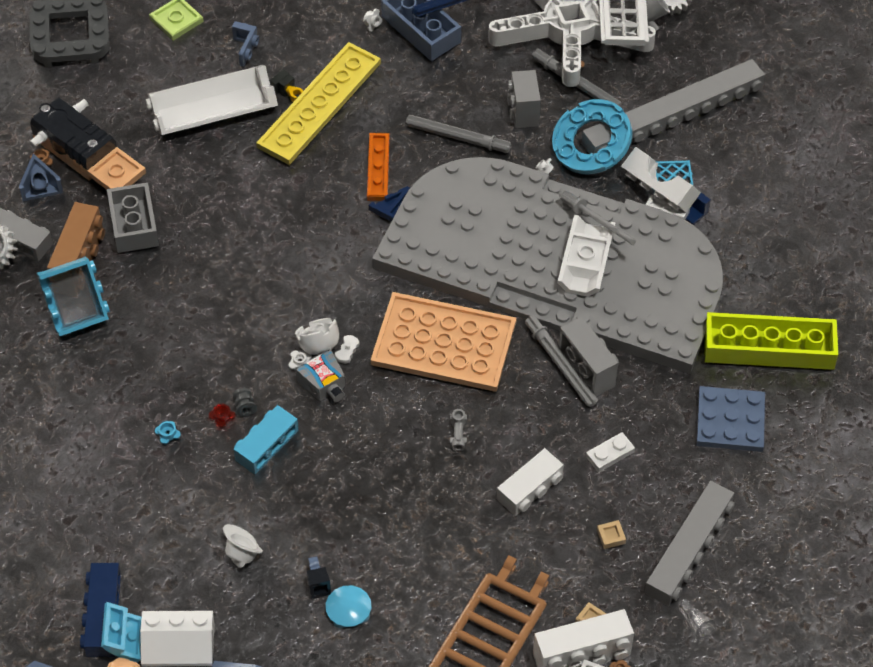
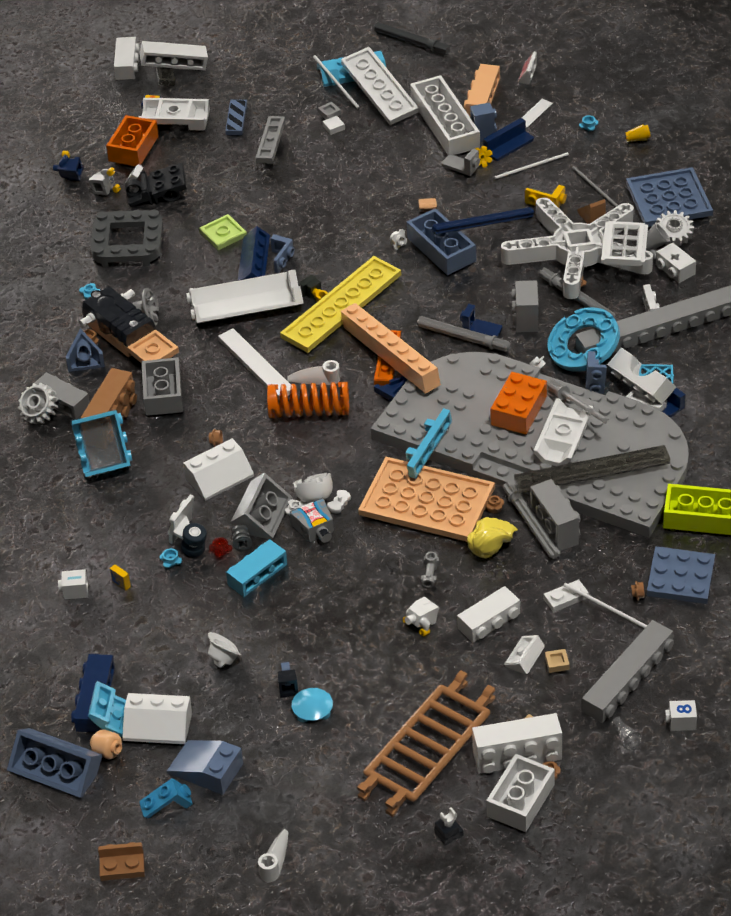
camera: 10 degrees right, 10 degrees down
none -> white brick [58,569,88,600]
none -> medium azure plate [79,283,100,299]
none -> yellow tile [110,564,131,591]
none -> light grey wheel [133,288,159,326]
none -> plate [168,494,207,557]
none -> white slope [183,439,254,501]
none -> medium nougat plate [209,429,223,447]
none -> white tile [218,329,291,400]
none -> light grey slope [231,473,292,540]
none -> dark blue panel [238,226,270,281]
none -> orange piece [267,382,349,418]
none -> white piece [287,360,340,385]
none -> light nougat brick [341,303,441,394]
none -> white piece [403,597,439,637]
none -> medium azure hinge [405,408,452,479]
none -> dark blue bracket [460,304,502,338]
none -> light yellow piece [467,517,518,558]
none -> medium nougat plate [486,495,504,513]
none -> orange brick [490,371,547,435]
none -> white slope [504,635,545,674]
none -> clear smoke plate [514,445,670,494]
none -> white piece [563,583,647,629]
none -> sand blue bracket [585,351,607,394]
none -> medium nougat plate [631,581,645,601]
none -> white plate [642,284,660,312]
none -> white brick [656,243,696,283]
none -> white brick [665,700,697,731]

